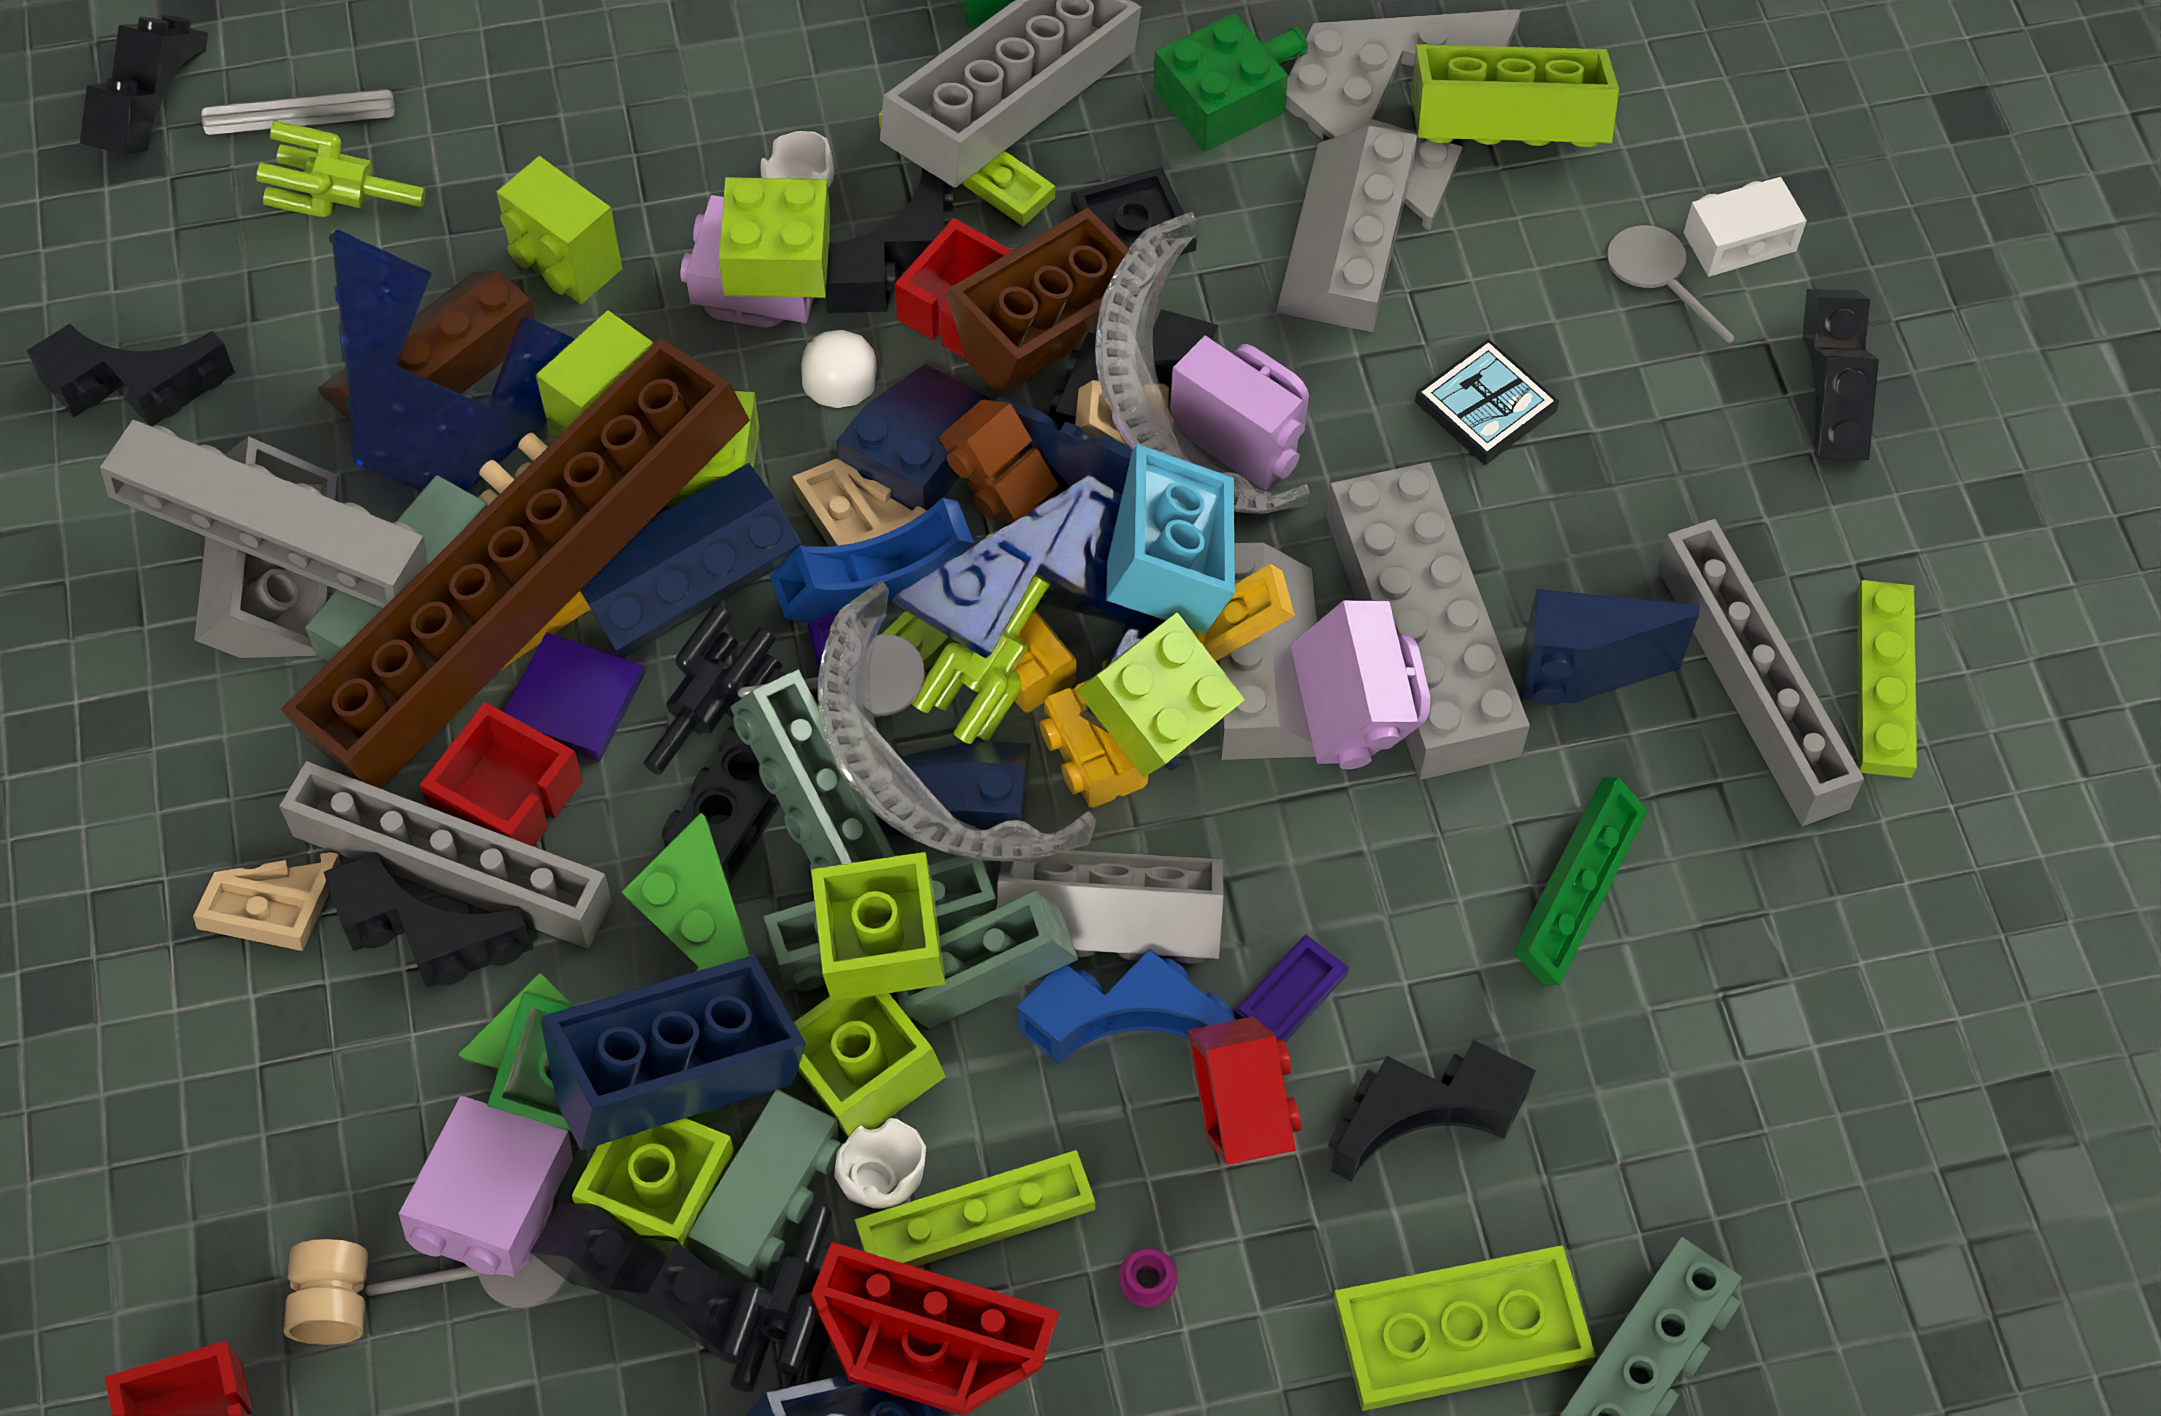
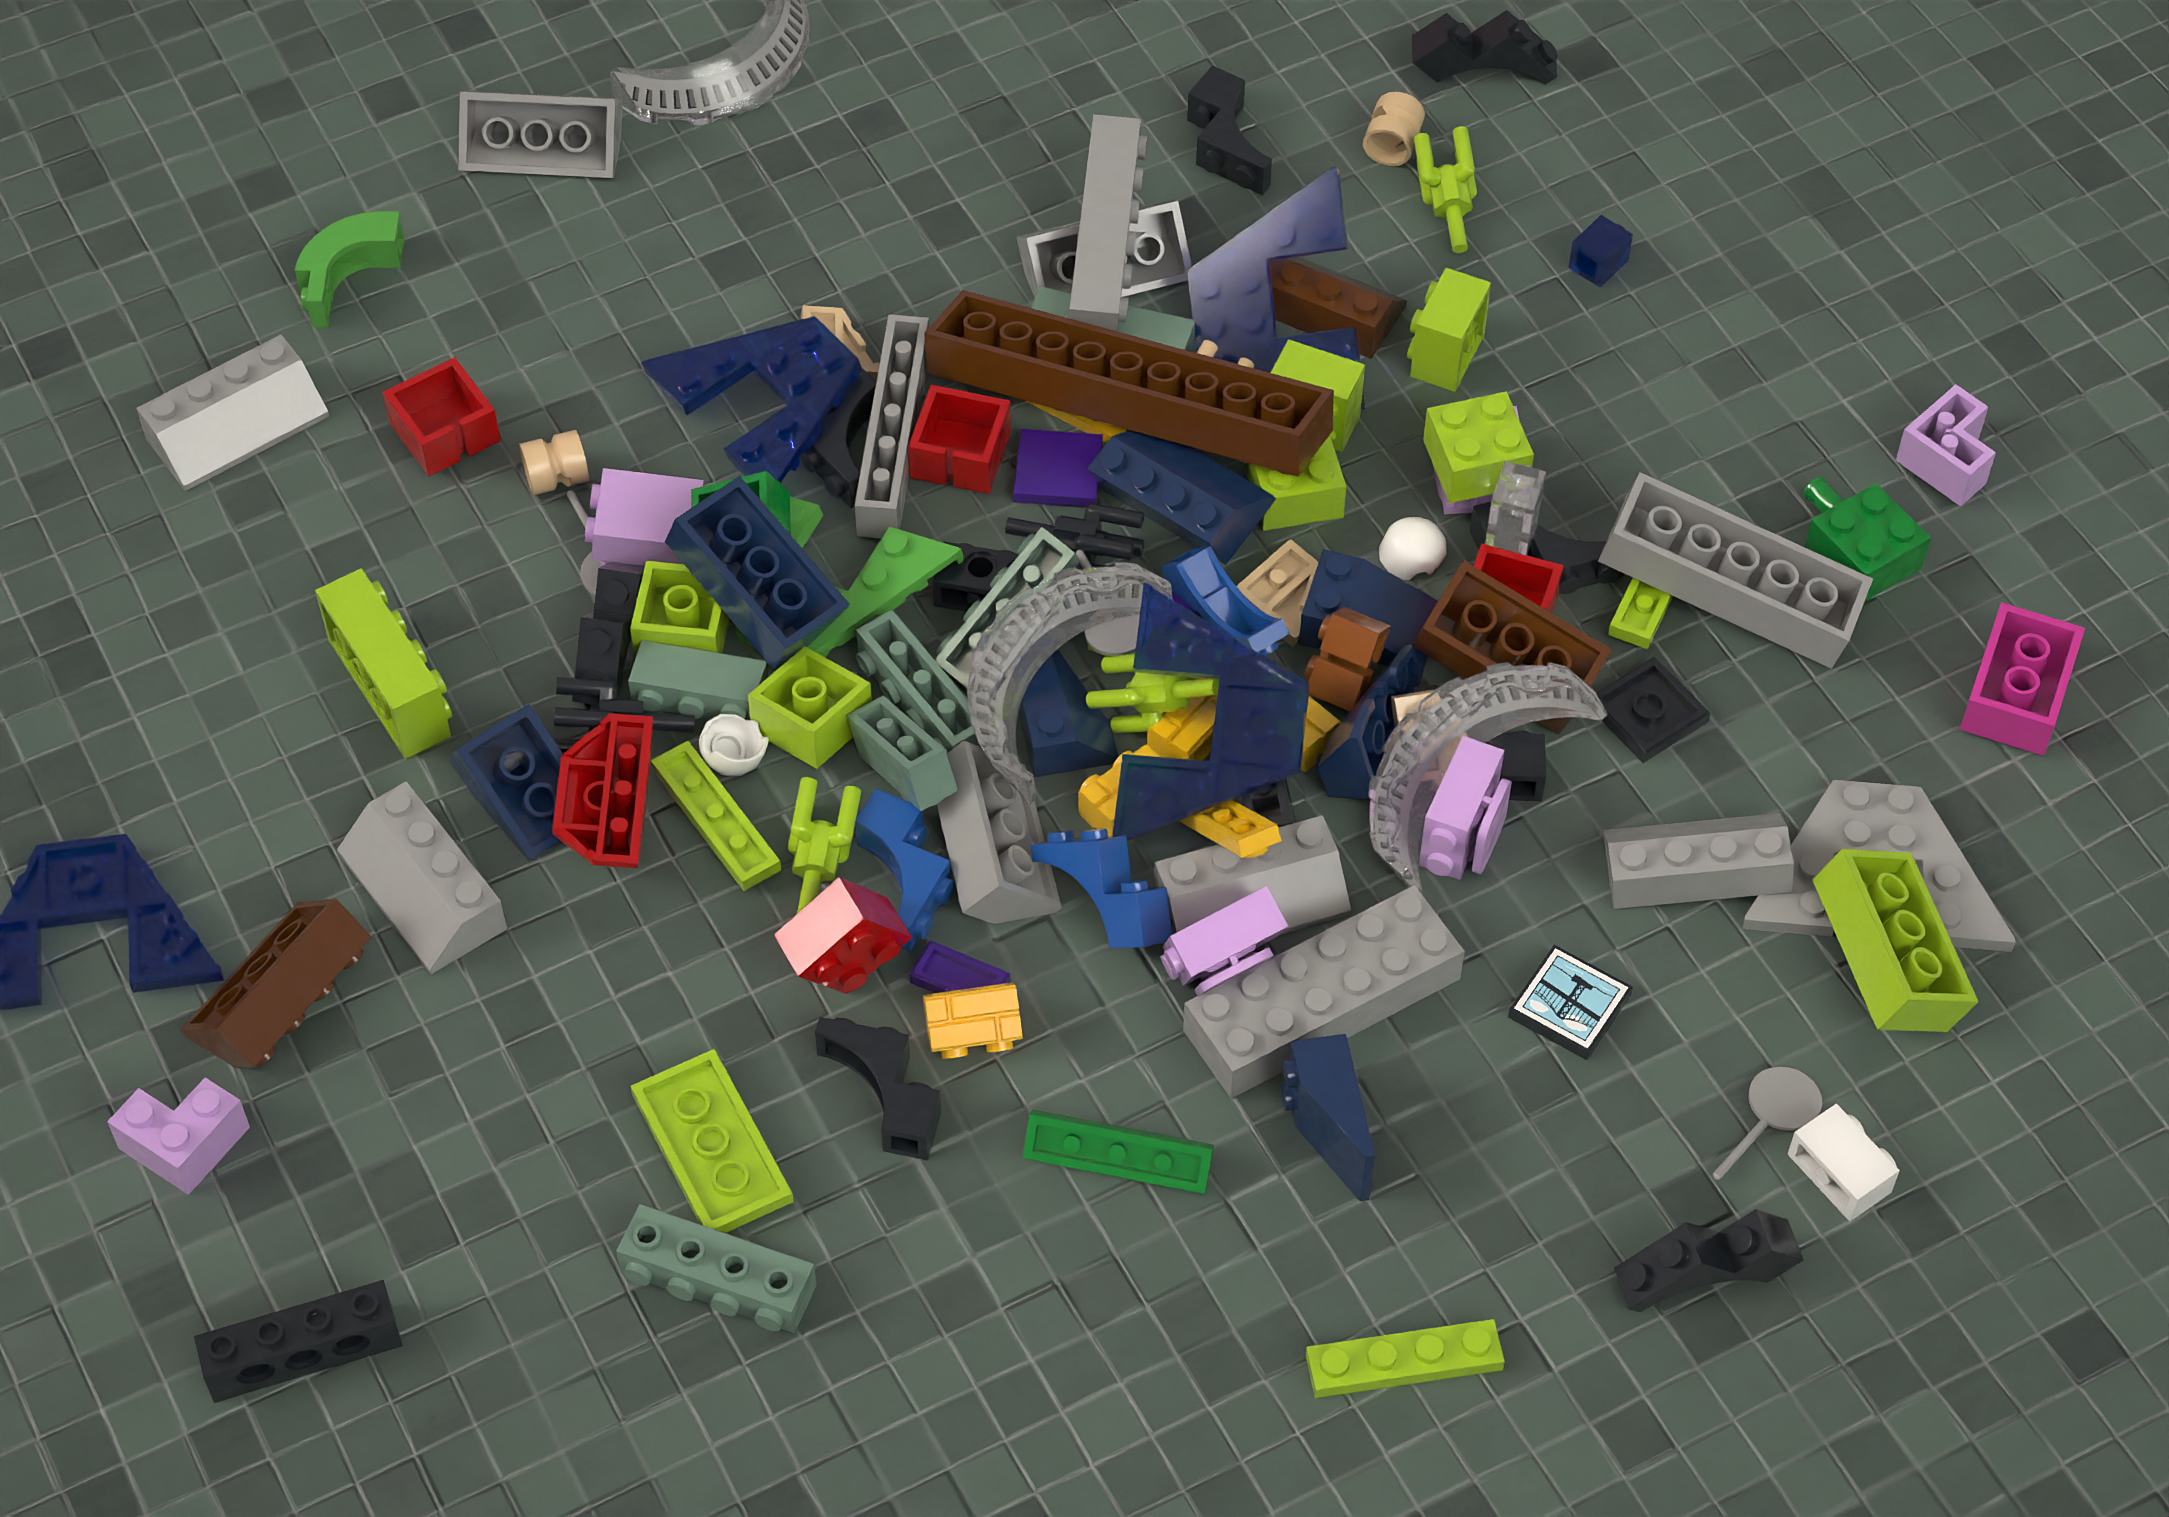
camera: 75 degrees right, 5 degrees down
light grey axle [201,89,395,135] -> none
white hair [761,131,835,188] -> none
lime brick [811,852,946,1002] -> none
lime brick [1076,612,1245,777] -> none
medium azure slope [1106,444,1235,634] -> none
magenta plate [1118,1248,1177,1308] -> none
green brick [1153,13,1308,152] -> none
light grey brick [1657,519,1864,827] -> none
none -> clear blue wing [642,316,862,483]
none -> lime plant [788,777,861,914]
none -> yellow brick [923,982,1023,1059]
none -> blue arch [1030,828,1172,948]
none -> tan wheel [1363,92,1425,166]
none -> clear piece [1485,461,1546,555]
none -> clear blue brick [1568,215,1633,288]

